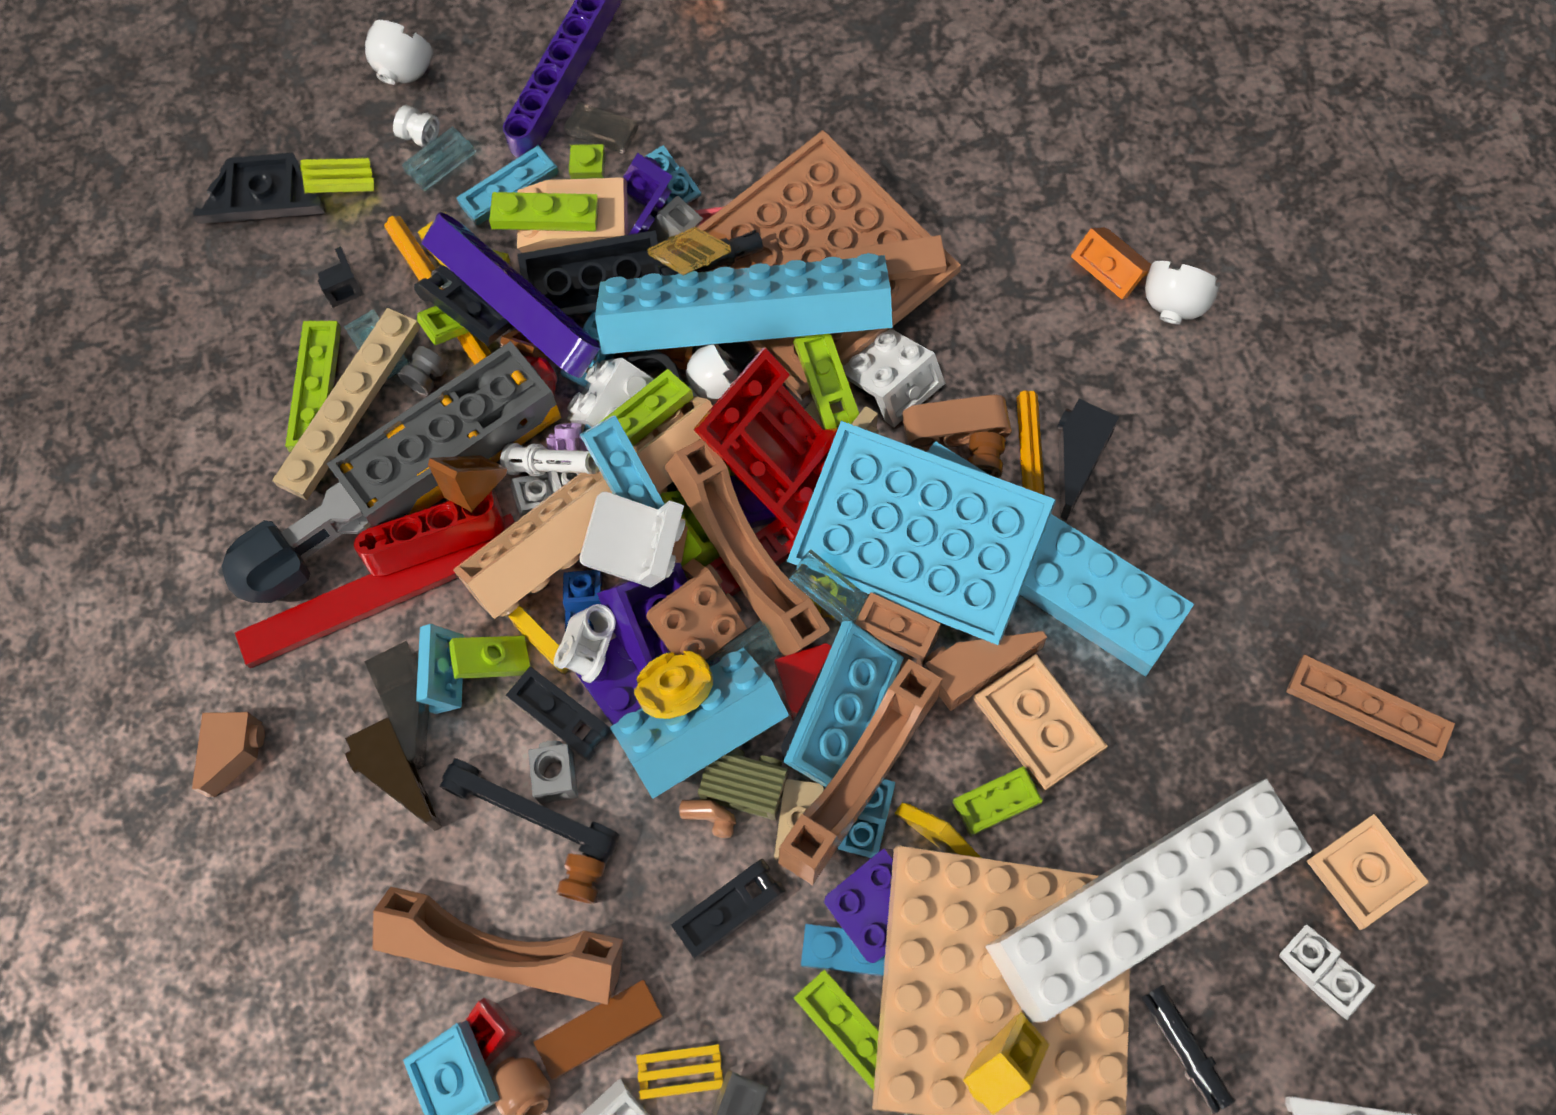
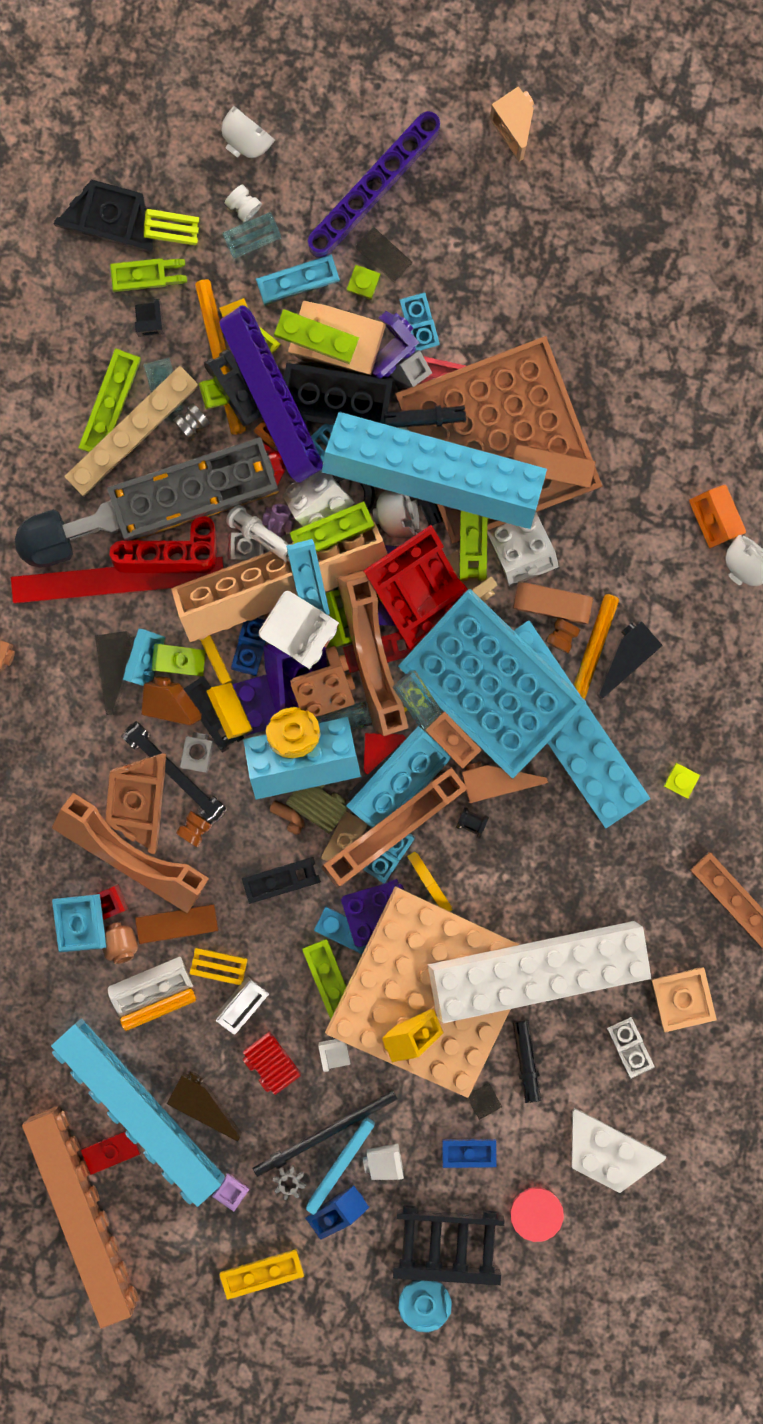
camera: 20 degrees right, 20 degrees up
dark brown slope [345,717,442,831] -> none
dark orange slope [428,455,507,512] -> none
white piece [554,604,616,683] -> none
clear yellow piece [648,227,731,275] -> none
lime plate [953,766,1043,837] -> none
light nougat tile [973,654,1108,793] -> none
none -> nougat wing [105,753,167,854]
none -> lime hinge [110,258,187,292]
none -> dark orange slope [141,676,202,725]
none -> yellow tile [207,683,253,739]
none -> black bush [456,807,489,839]
none -> neon yellow plate [663,763,700,799]

